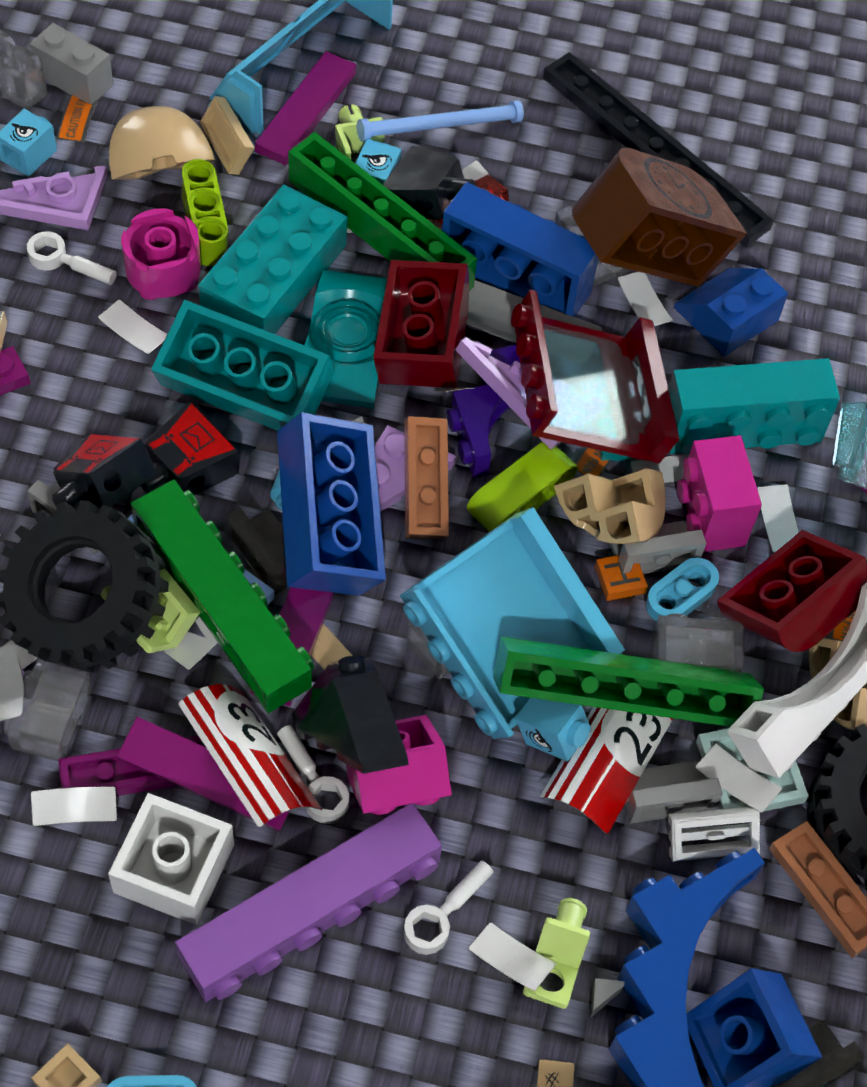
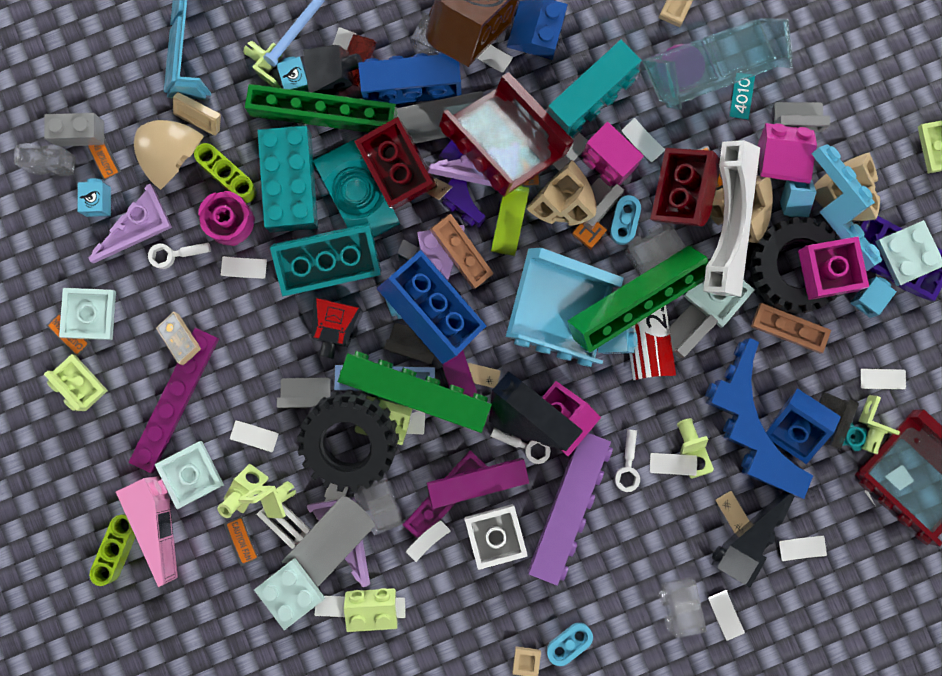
camera: 30 degrees left, 25 degrees up
black torso [52,434,157,508] -> none
sticker [179,684,322,827] -> none
magenta tile [254,51,356,166] -> none
light grey piece [590,978,624,1018] -> none
white tile [668,807,760,862] -> none
white sticker [696,744,782,812] -> none

